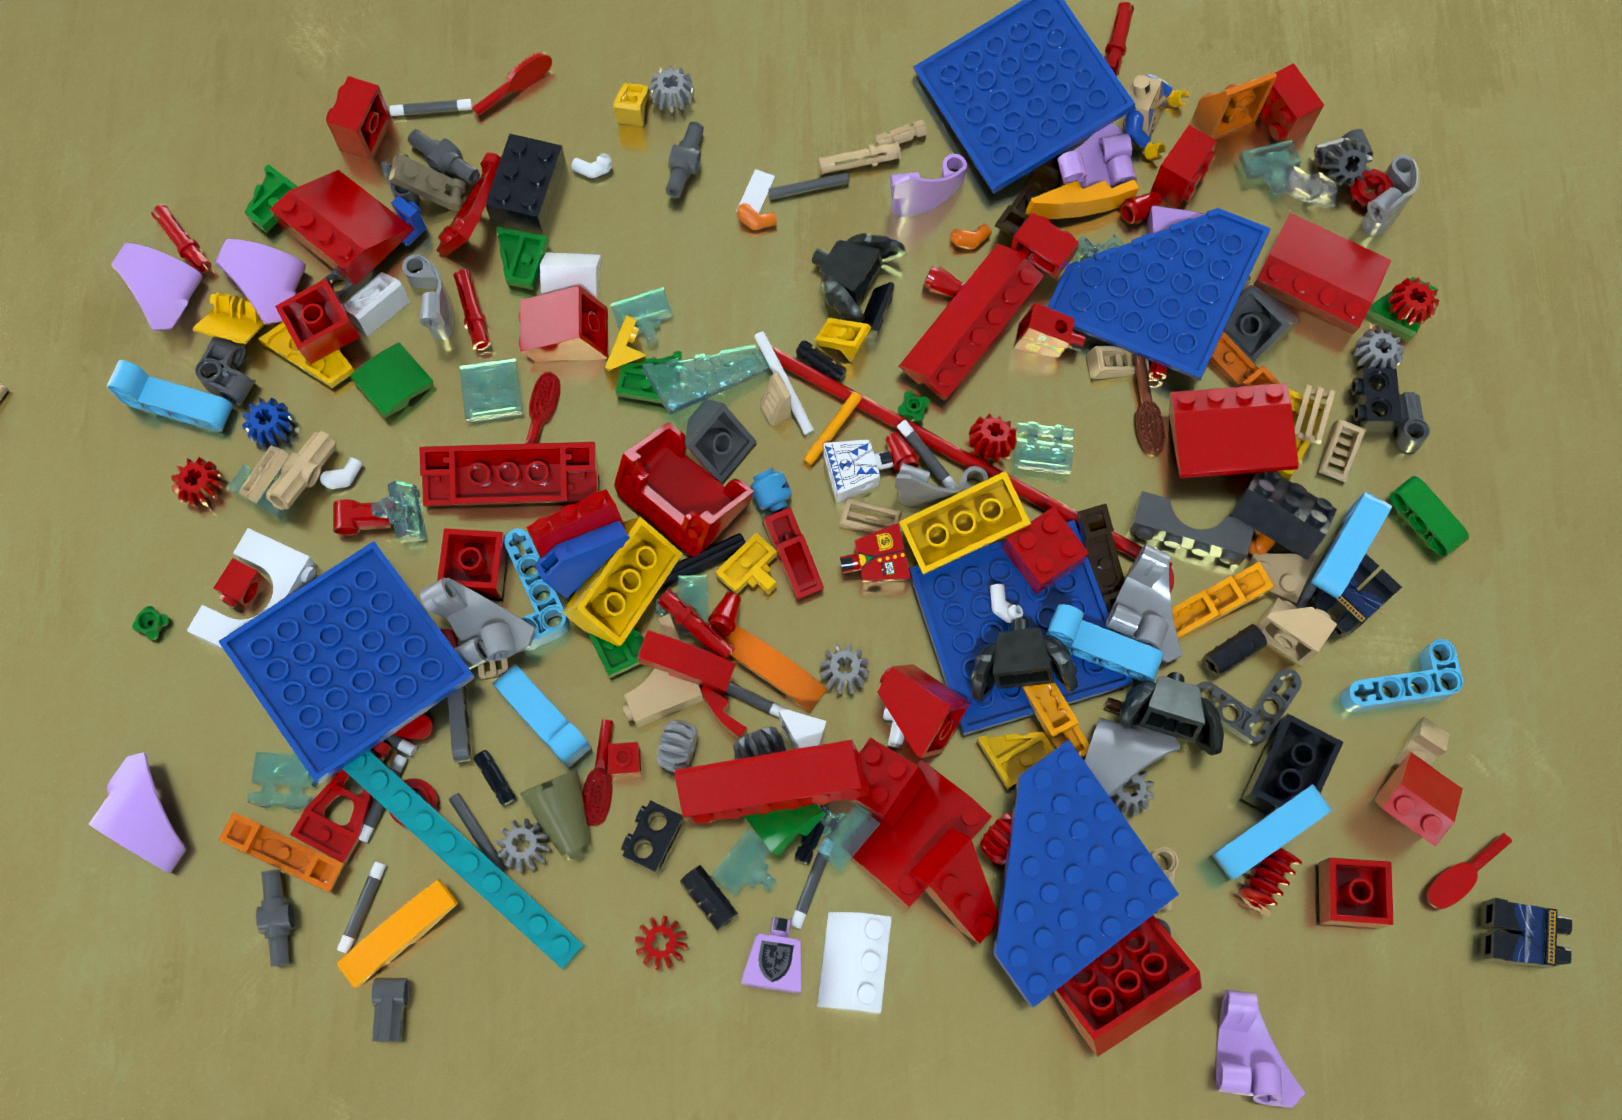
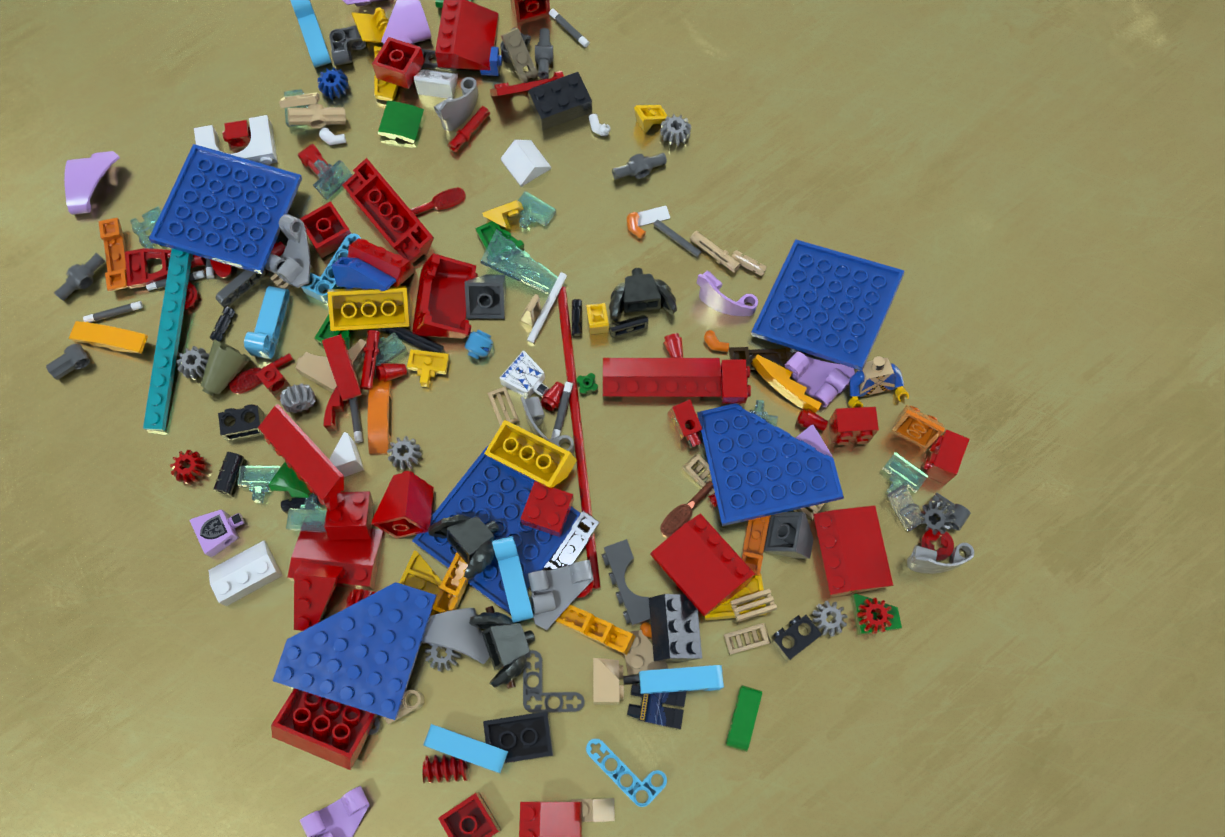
camera: 55 degrees right, 0 degrees up
green plate [132,606,169,640] -> none
red gear [171,457,224,508] -> none
dark grey bar [449,793,507,872] -> none
clear light blue plate [459,358,523,422] -> none
red piece [472,52,552,116] -> none
green wing [496,227,550,290] -> none
slope [519,285,608,362] -> none
dark grey gear [733,726,786,759] -> none
red slope [761,507,825,599] -> none
dark grey bar [790,838,834,930] -> none
light orange bar [803,391,862,466] -> none
red torso [840,523,911,582] -> none
red gear [968,413,1017,463] -> none
white arm [990,584,1023,623] -> none
clear light blue plate [1013,421,1074,475] -> none
red pin [1105,2,1134,76] -> none
black axle [1203,624,1267,677] -> none
dark grey piece [1396,392,1430,453] -> none

